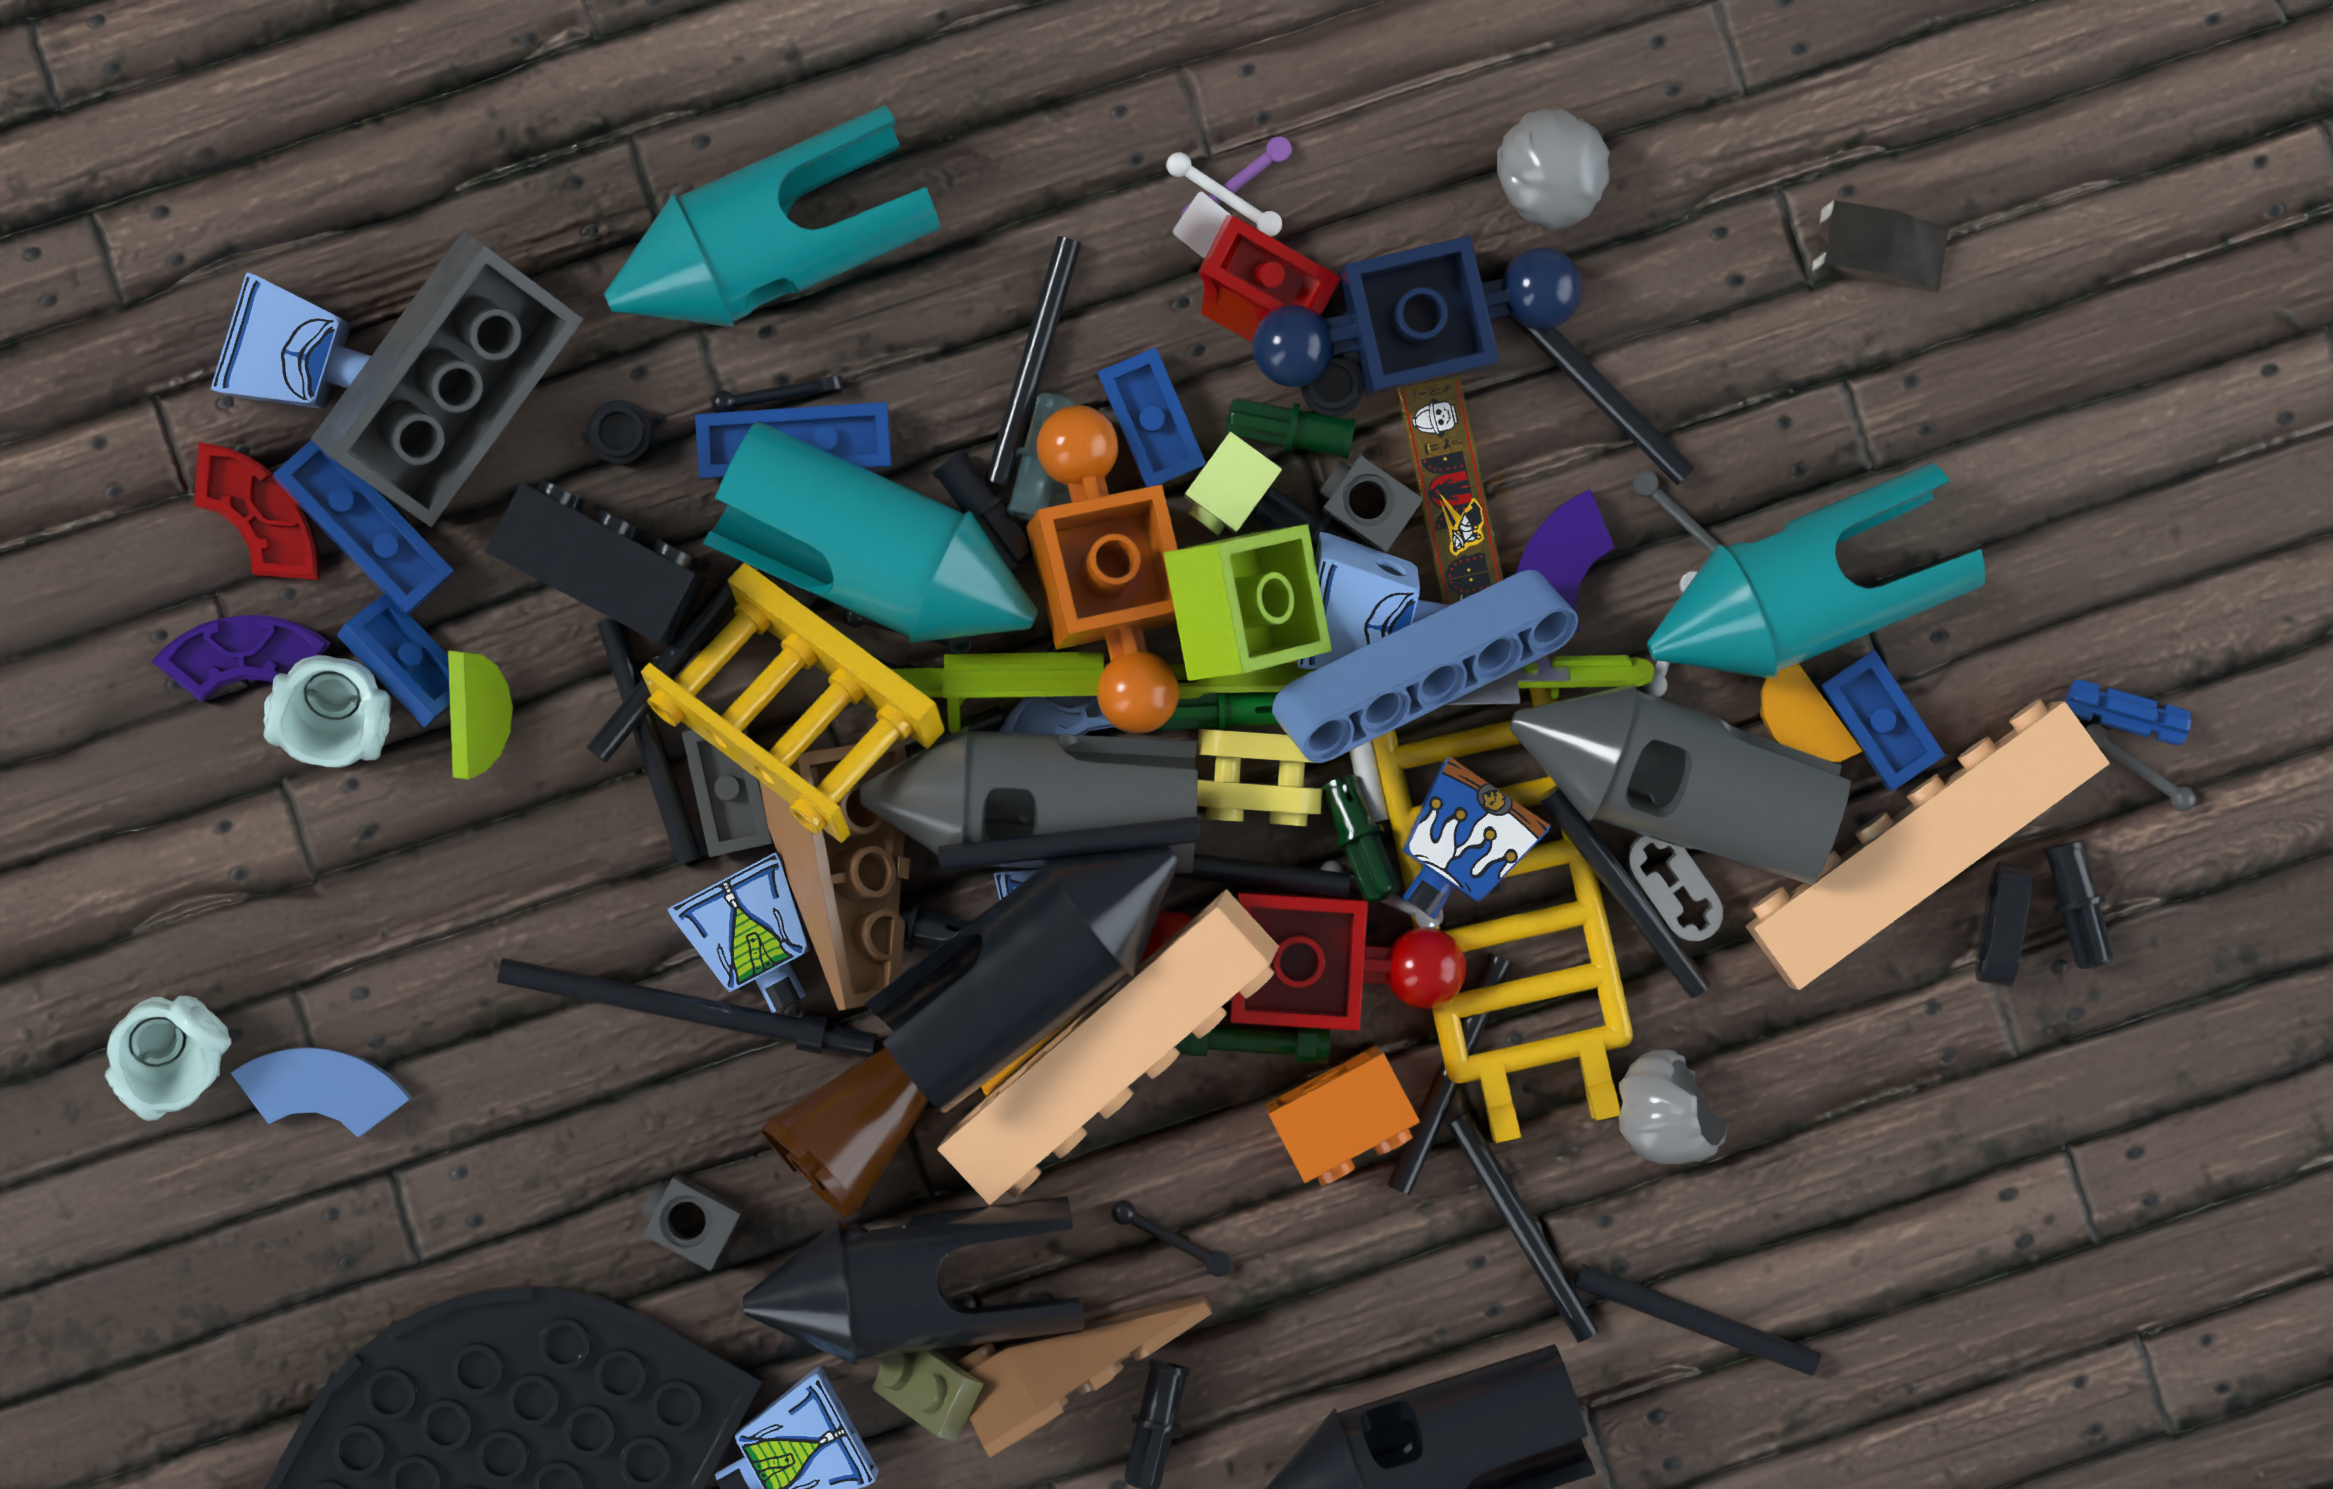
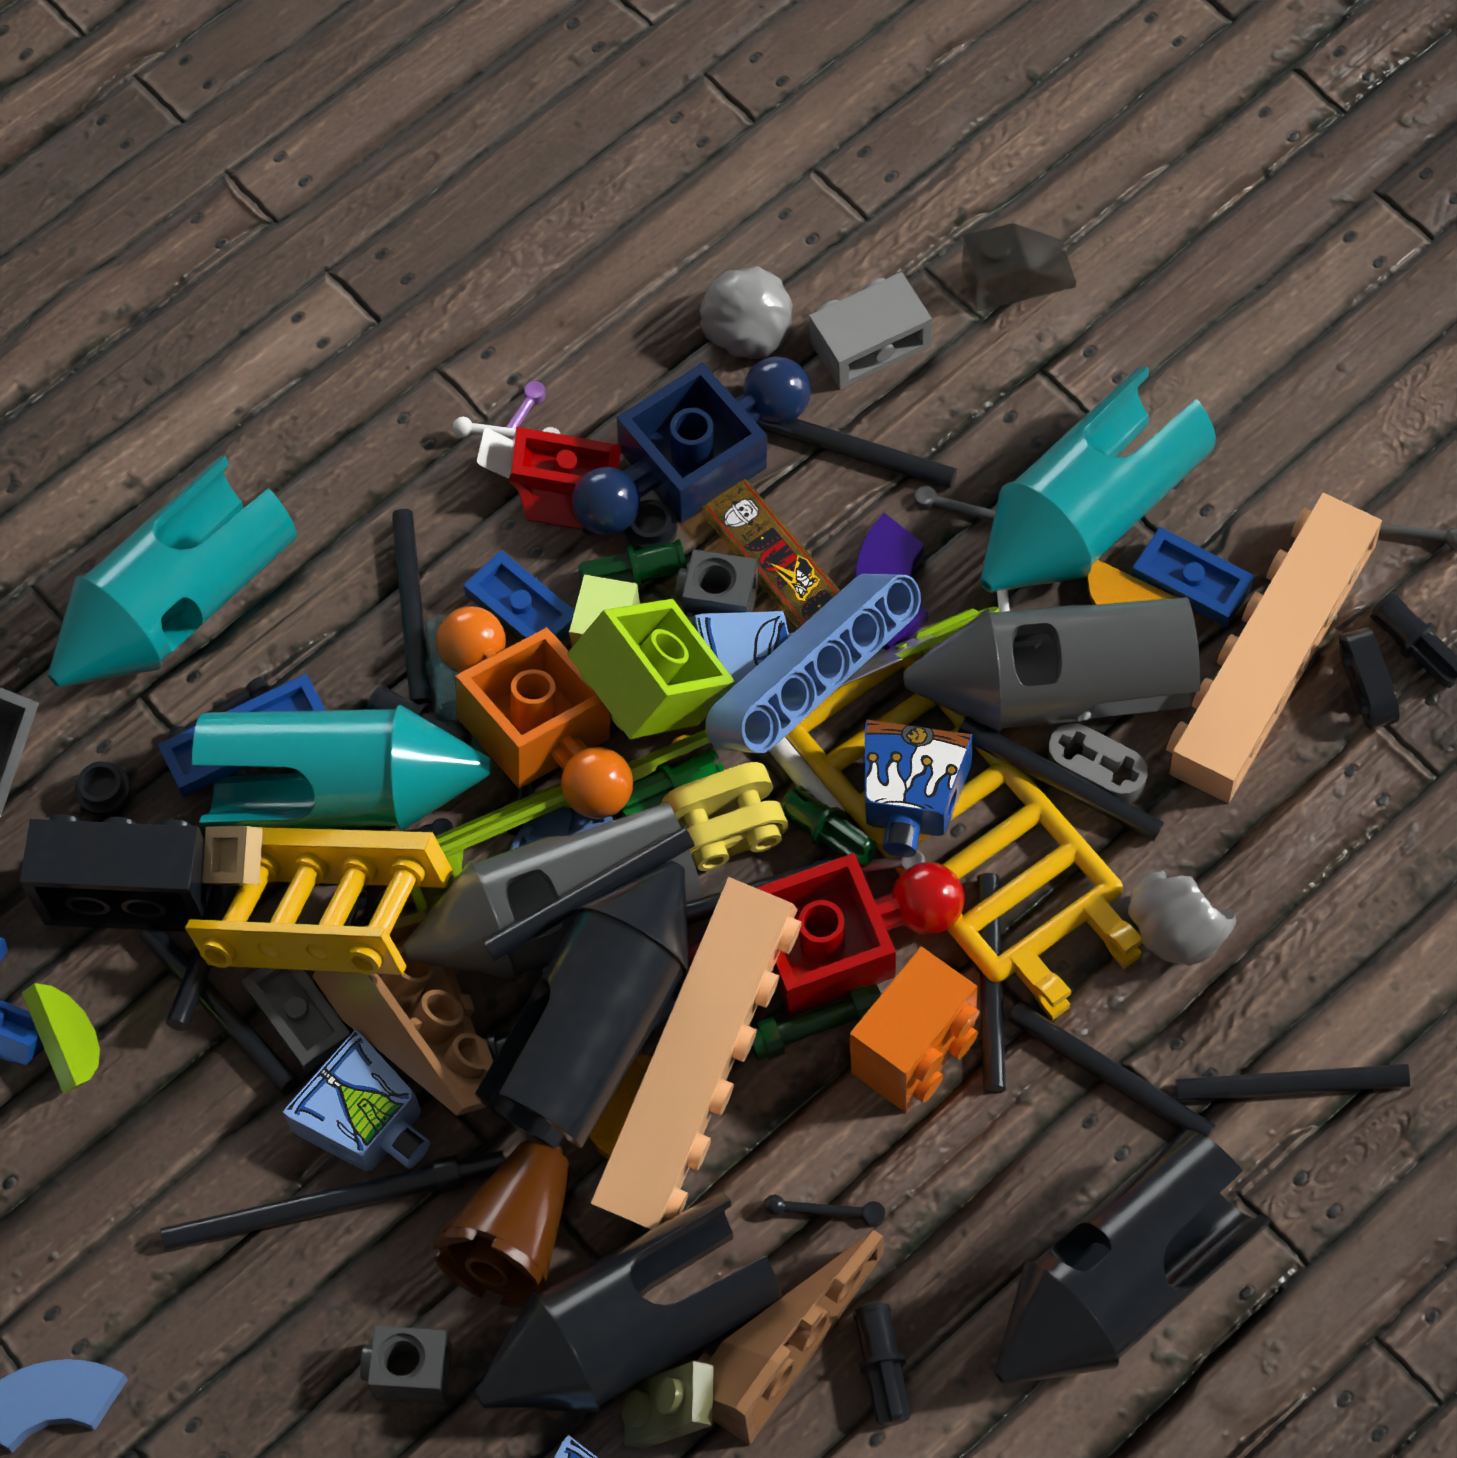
camera: 15 degrees left, 25 degrees down
blue axle [2065,679,2191,746] -> none
none -> tan plate [202,826,263,885]
none -> light grey brick [809,272,932,390]

